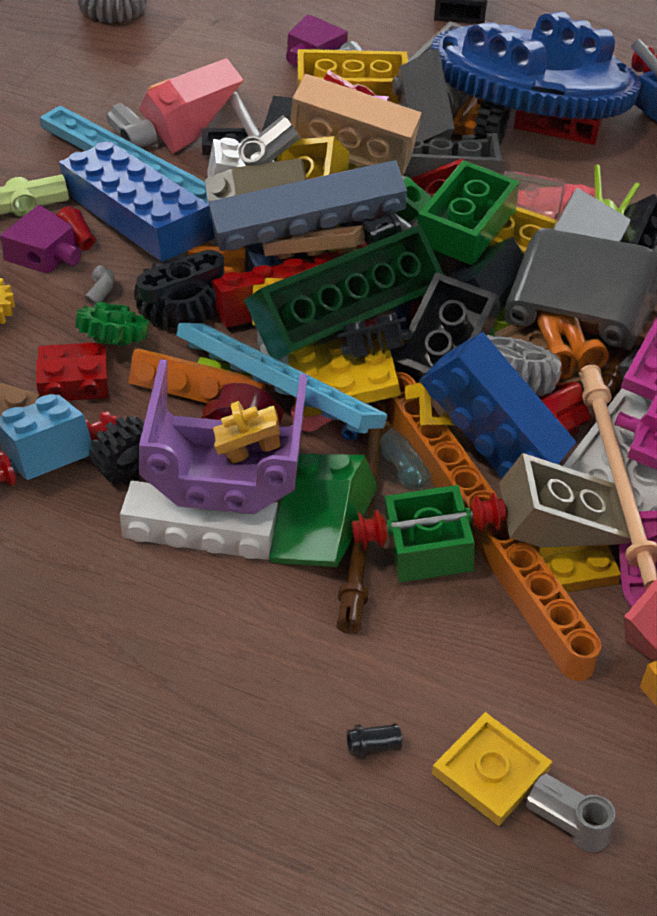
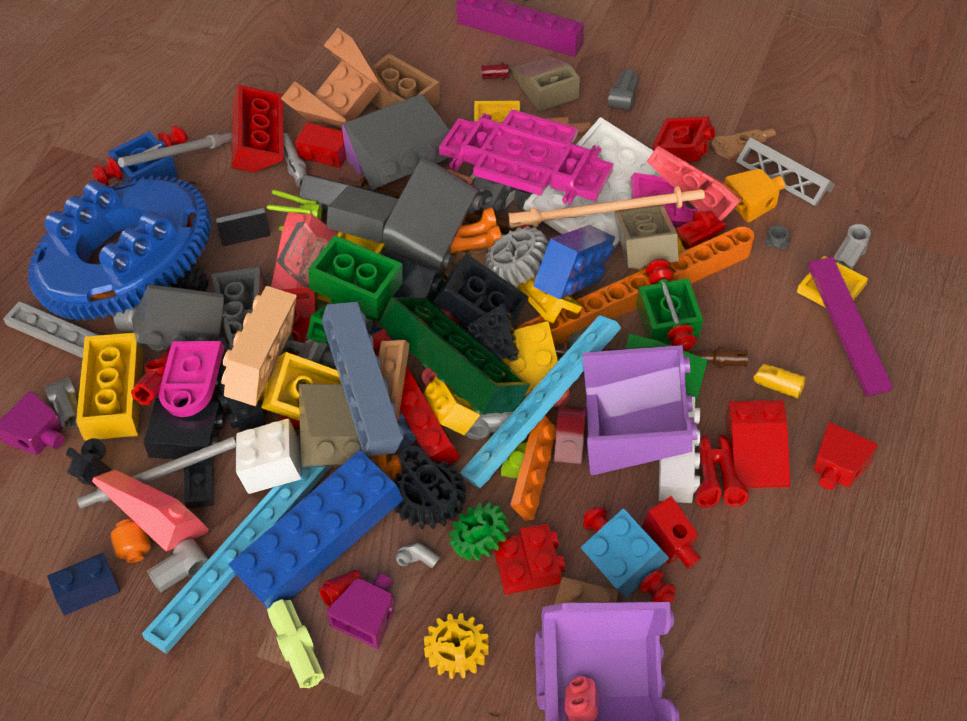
camera: 90 degrees left, 5 degrees up
black tyre [89,415,145,485] -> none
yellow hips [213,401,281,464] -> none
light grey piece [238,115,301,166] -> none
black pin [346,723,402,759] -> none
black bush [360,210,402,245] -> none
none -> dark blue brick [47,552,120,616]
none -> black hips [66,438,111,487]
none -> black slope [216,208,270,247]
none -> red torso [642,496,701,569]
none -> red hips [676,210,726,250]
none -> red piece [695,434,749,508]
none -> red slope [725,400,790,488]
none -> yellow hinge [753,364,806,399]
none -> dark grey plate [765,225,791,249]
none -> magenta tile [808,257,893,397]
none -> red torso [814,422,878,490]

